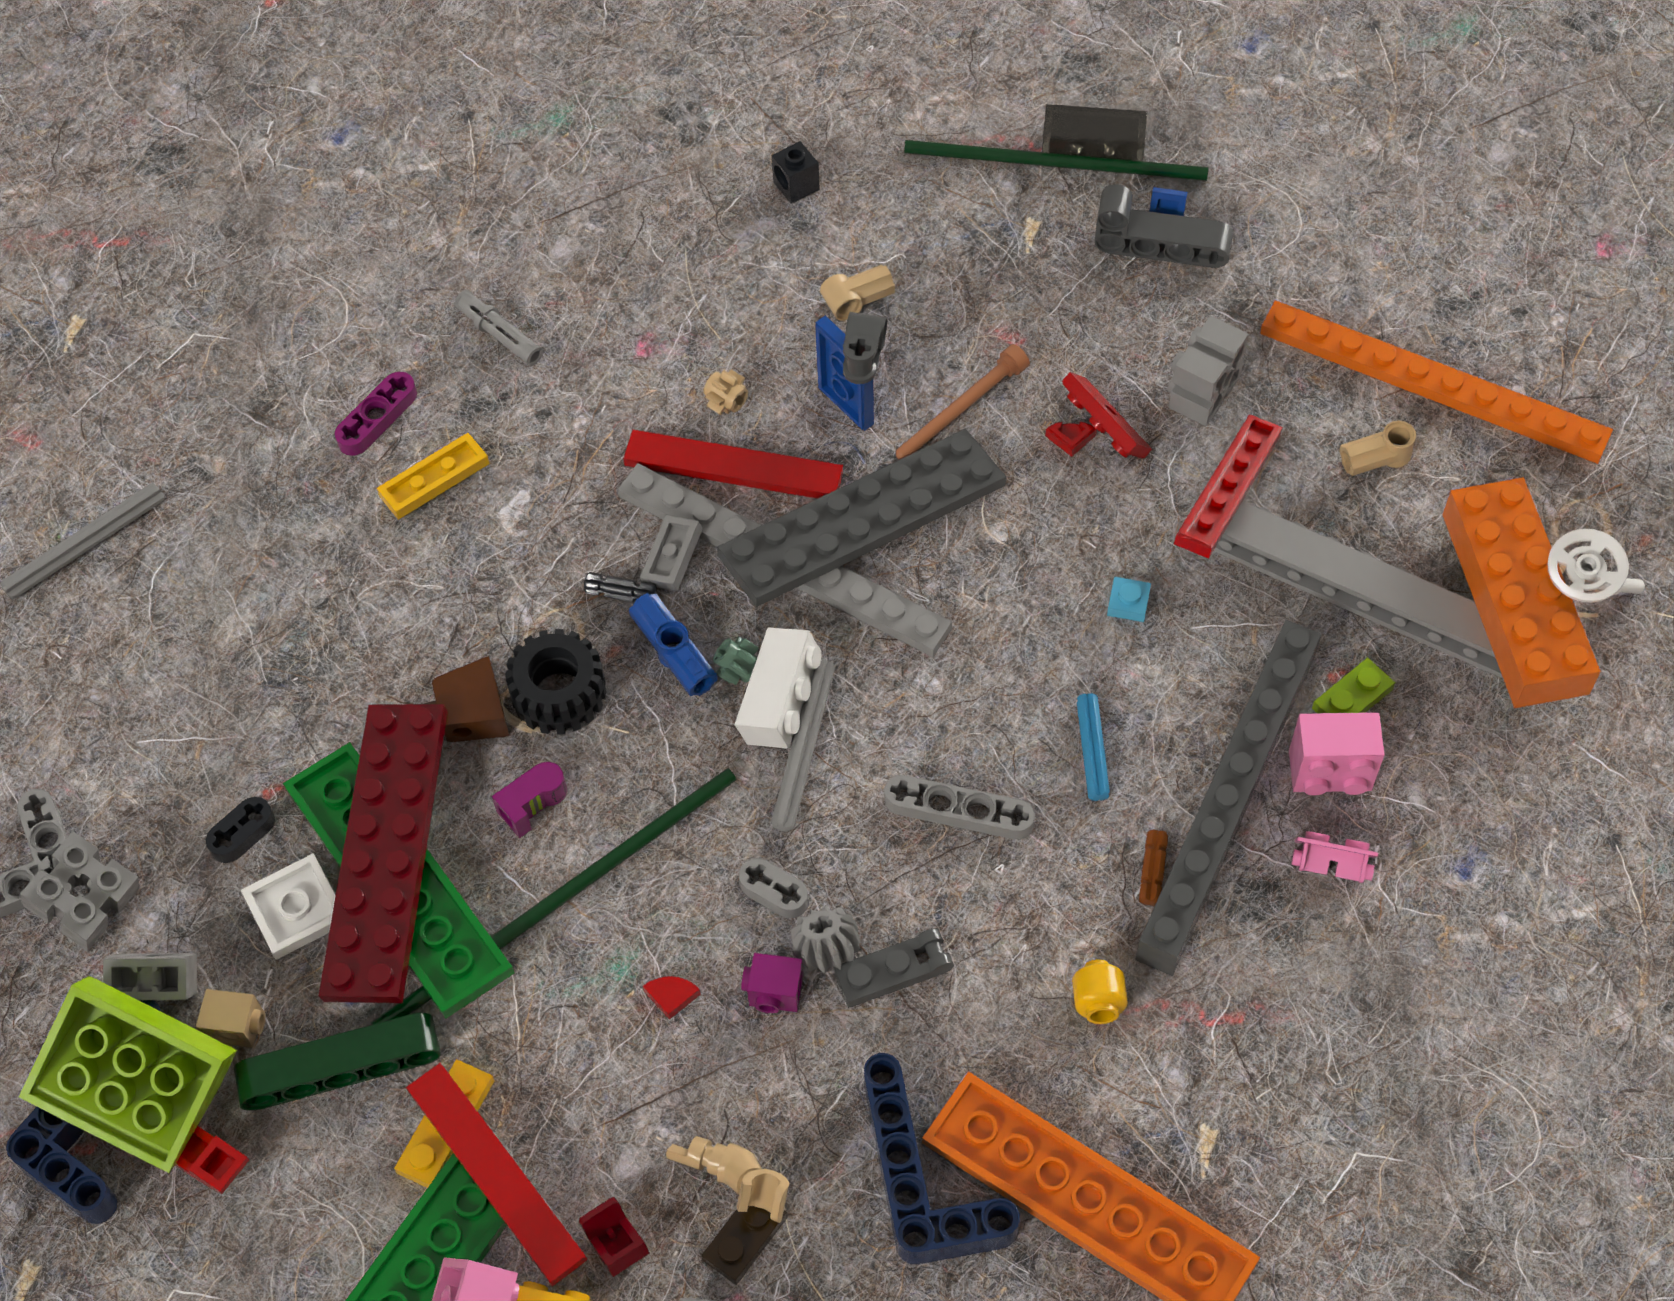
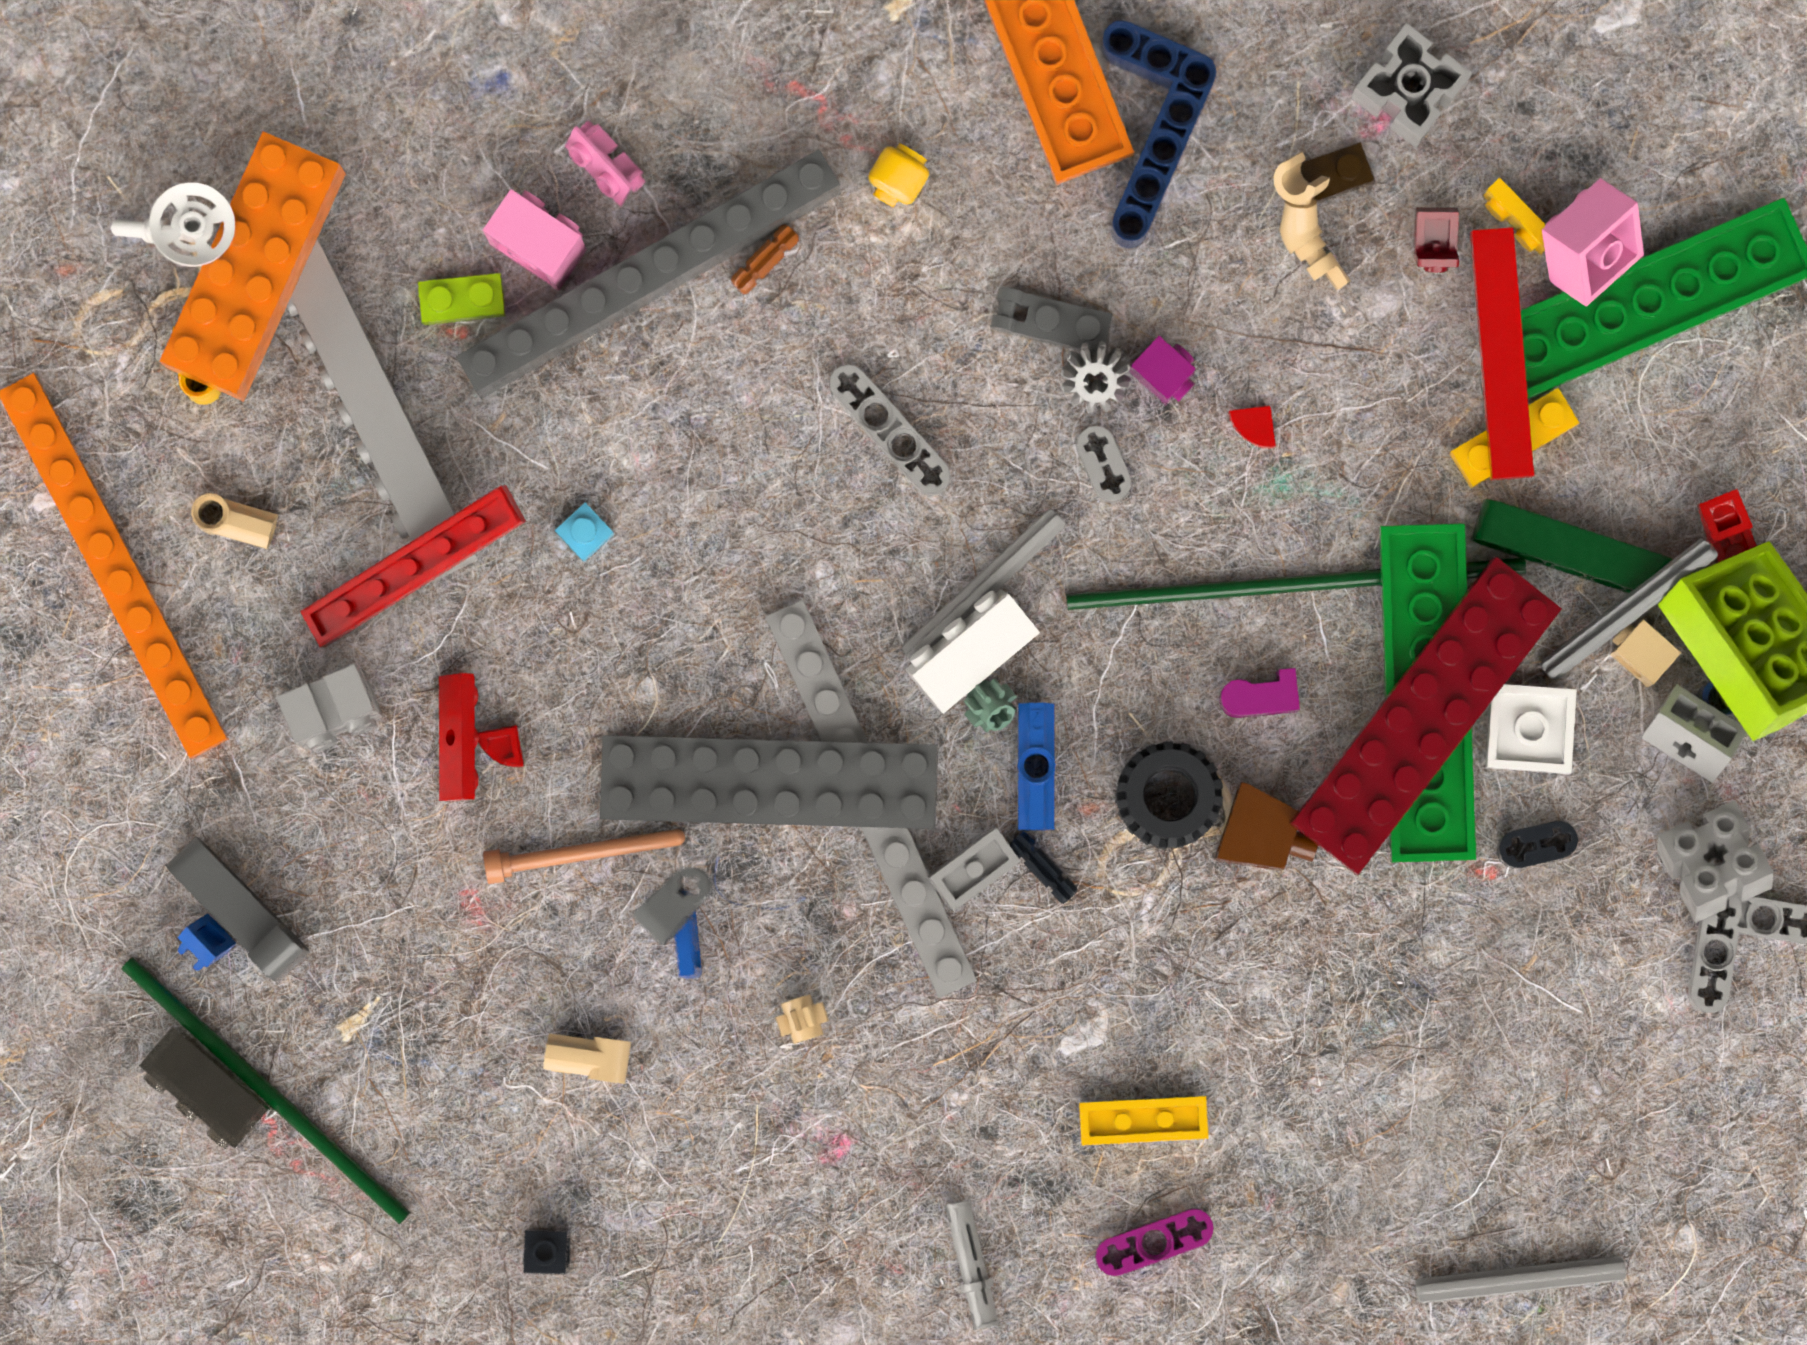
camera: 145 degrees left, 25 degrees up
red tile [623,429,843,499] -> none
dark azure axle [1077,693,1110,801] -> none
none -> axle [1541,538,1718,680]

